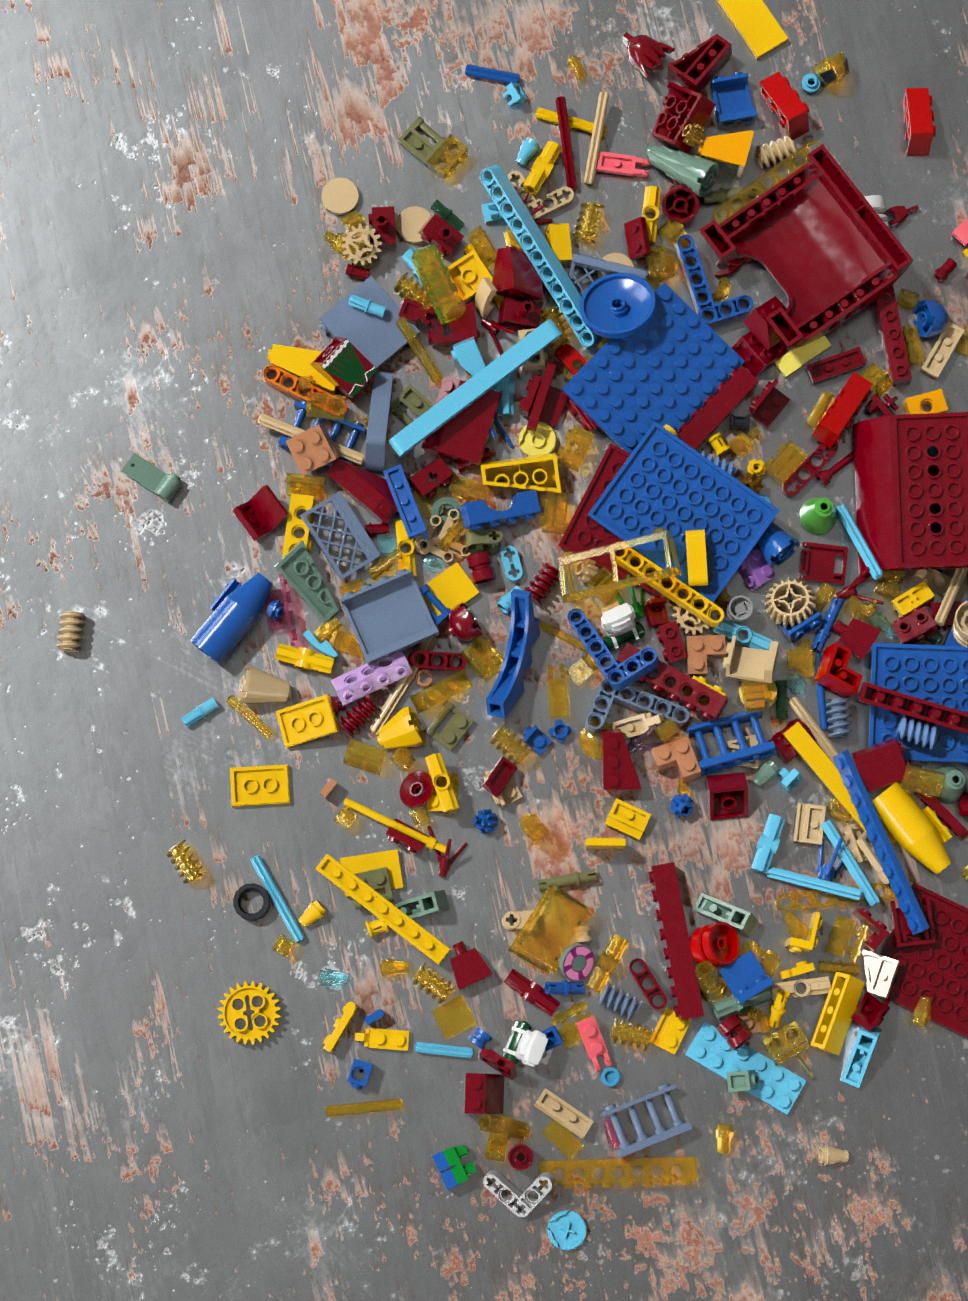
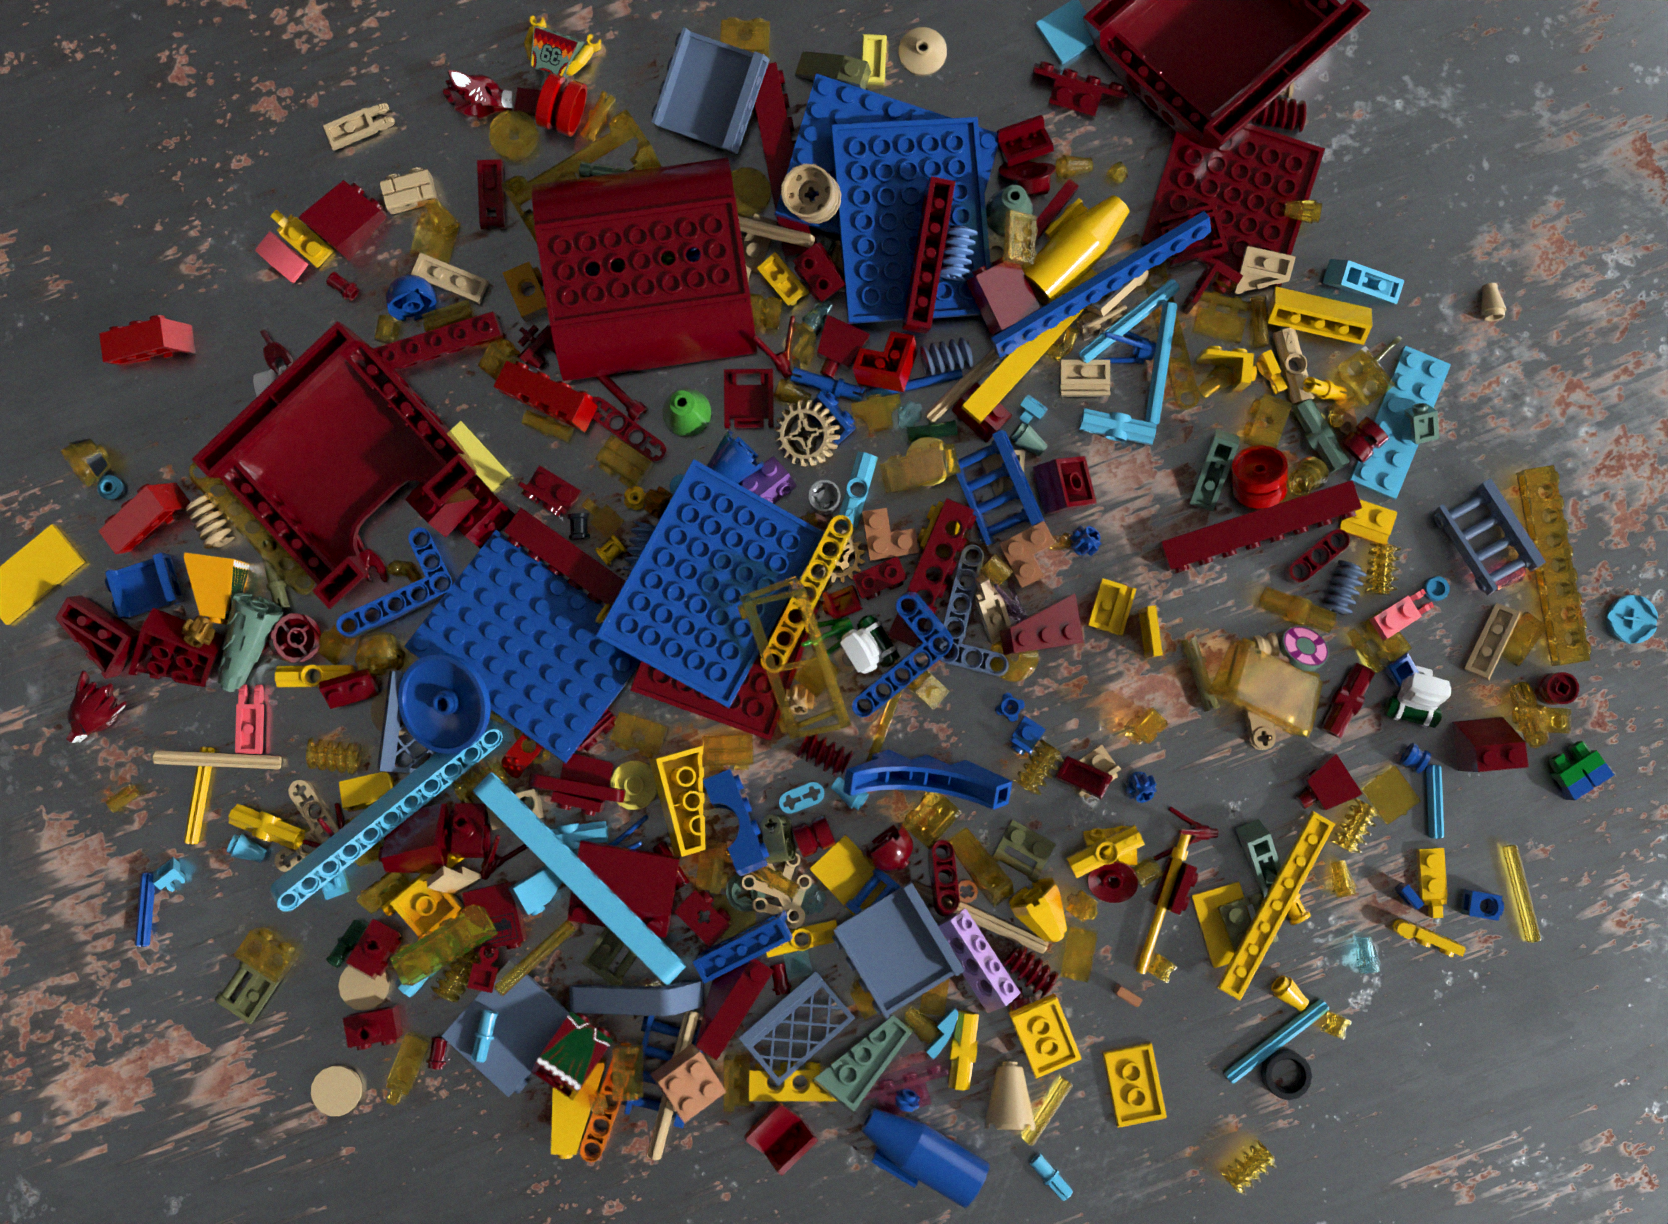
camera: 90 degrees left, 5 degrees up
yellow gear [217,981,281,1045] -> none
clear yellow bracket [341,210,366,233] -> none
tan gear [341,223,382,265] -> none
clear yellow pin [368,549,403,580] -> none
dark red wing [479,1047,517,1080] -> none
light grey beam [483,1170,555,1217] -> none
blue pin [544,980,585,996] -> none
clear yellow hinge [547,664,569,718] -> none
dark red axle [555,96,577,189] -> none
yellow beam [685,529,708,586] -> none
clear yellow cone [715,1123,734,1154] -> none
blue bracket [719,951,774,1004] -> none
tan panel [723,635,779,683] -> none
dark red plate [806,347,866,384] -> none
medium azure axle [836,504,883,580] -> none
dark red bracket [850,992,891,1032] -> none

